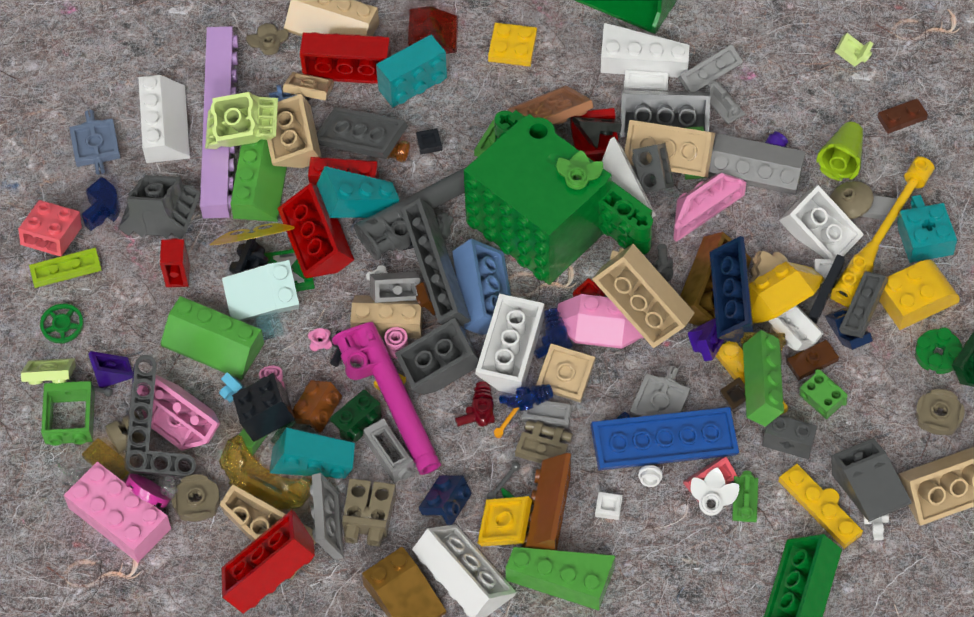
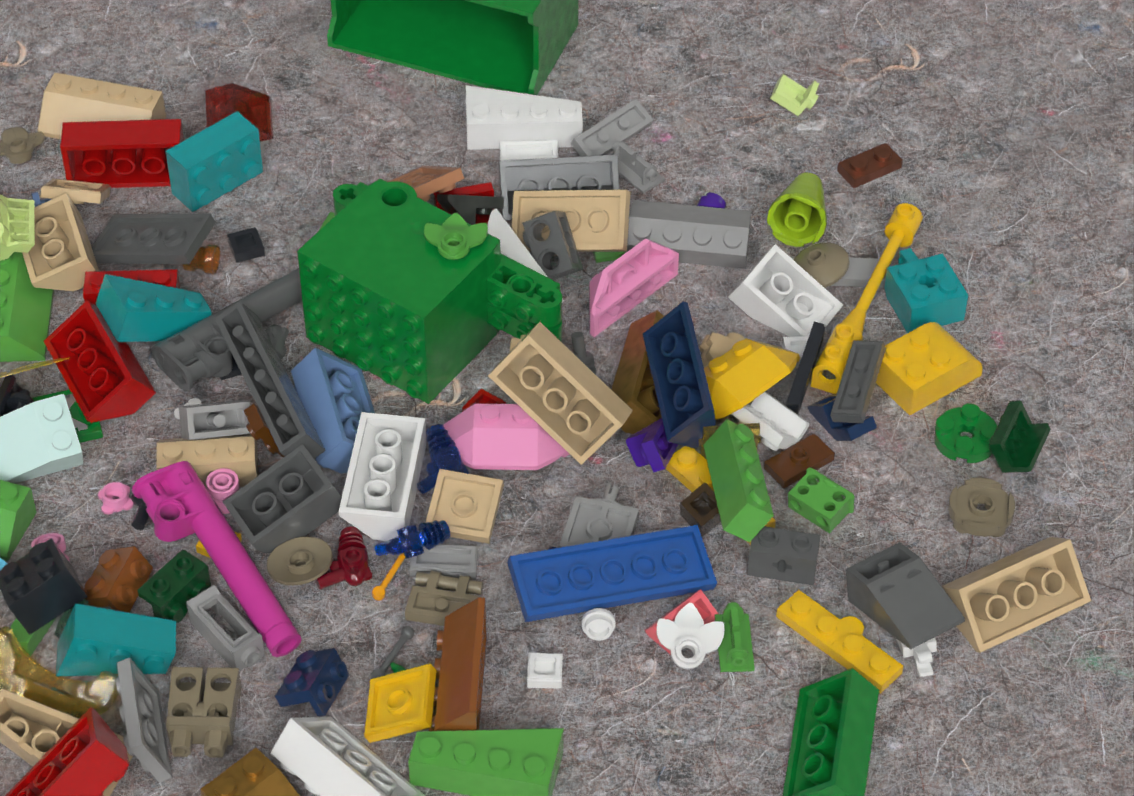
camera: 10 degrees left, 10 degrees down
clear light blue tile [255,312,284,340] -> none
yellow plate [488,23,537,67] -> none
none -> dark tan dish [266,537,333,585]

